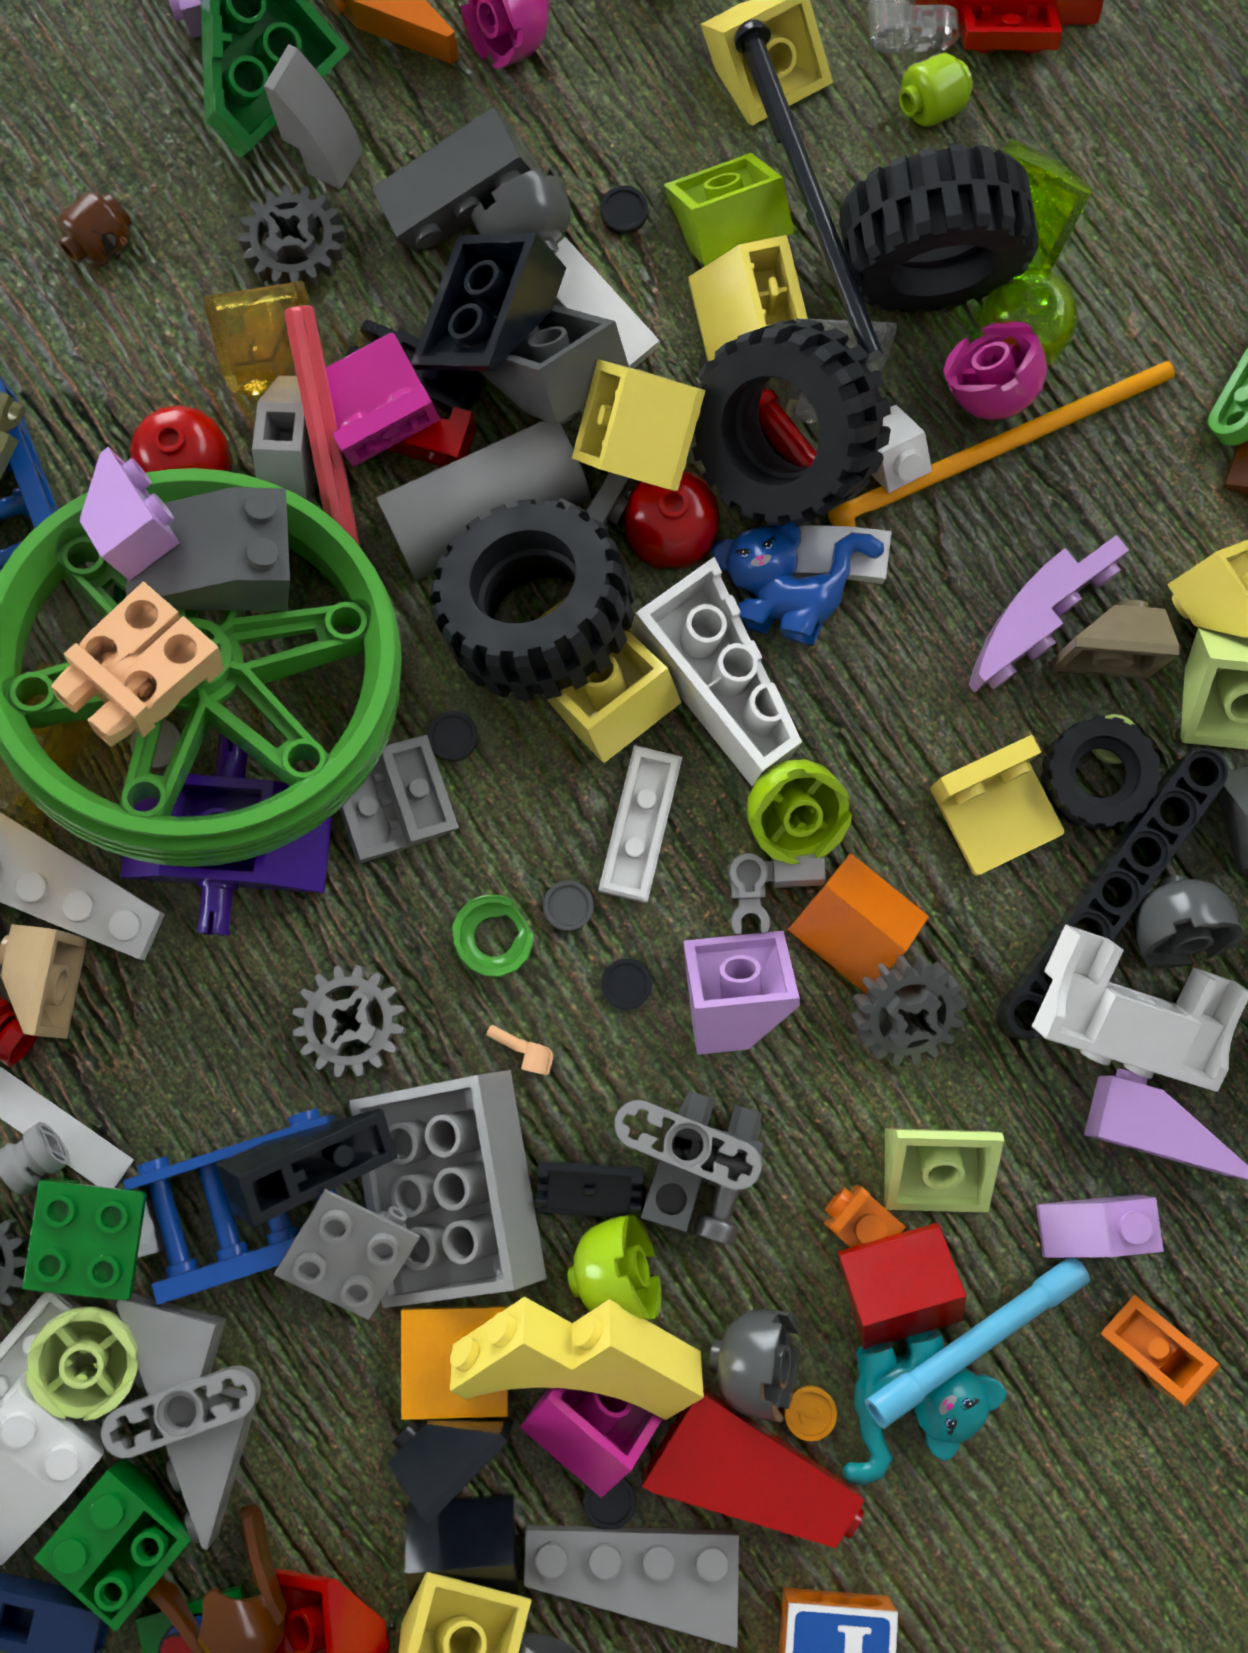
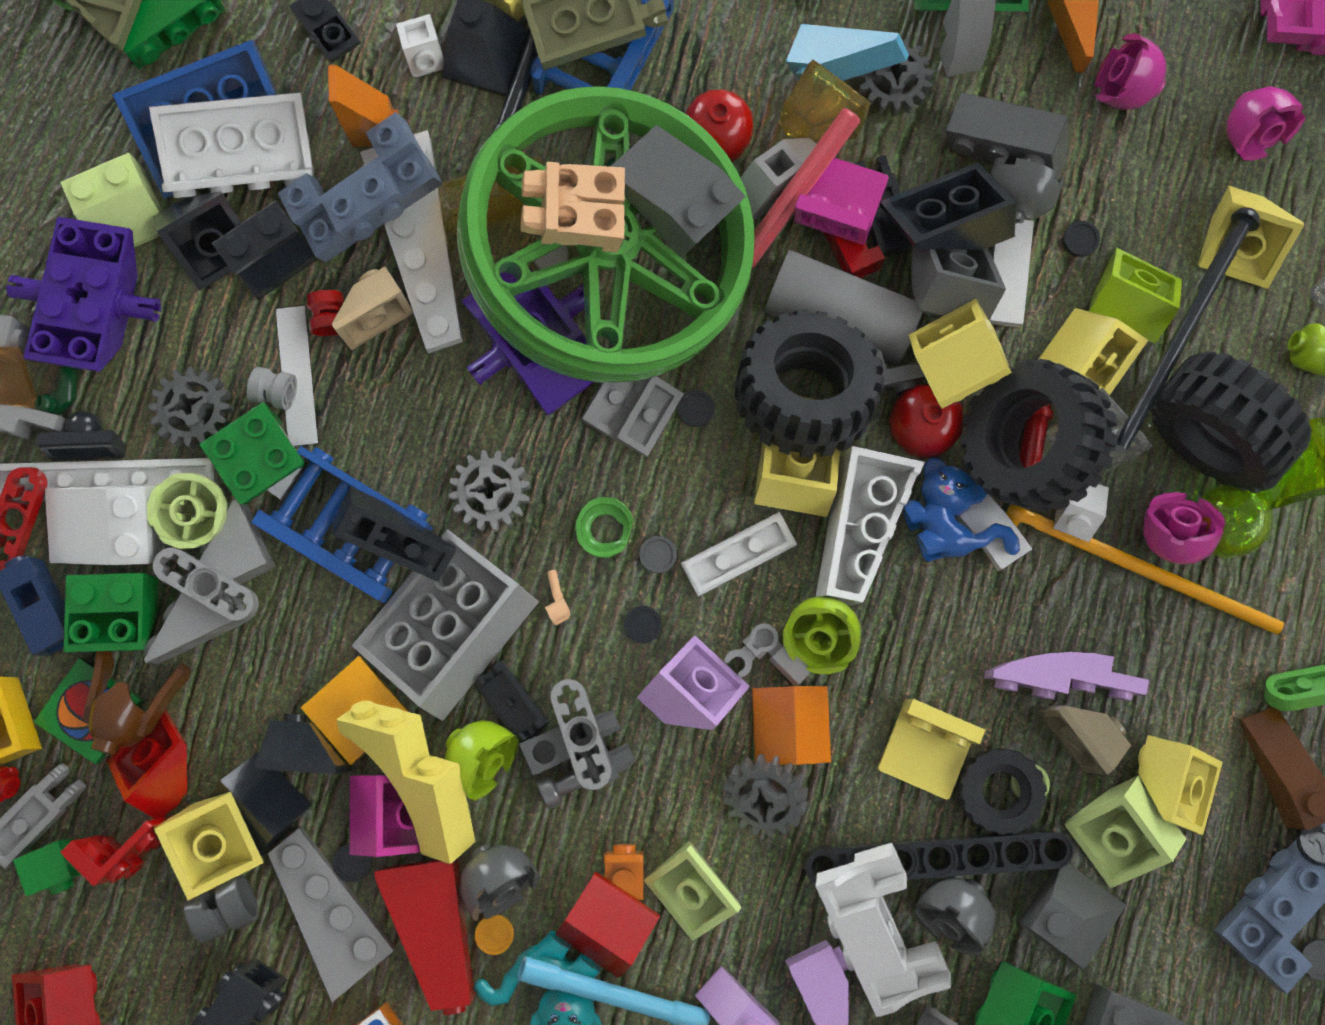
camera: 50 degrees right, 0 degrees up
lavender slope [79,447,180,581] -> none
light grey hinge [274,1189,420,1320] -> none
none -> medium azure slope [786,24,909,86]

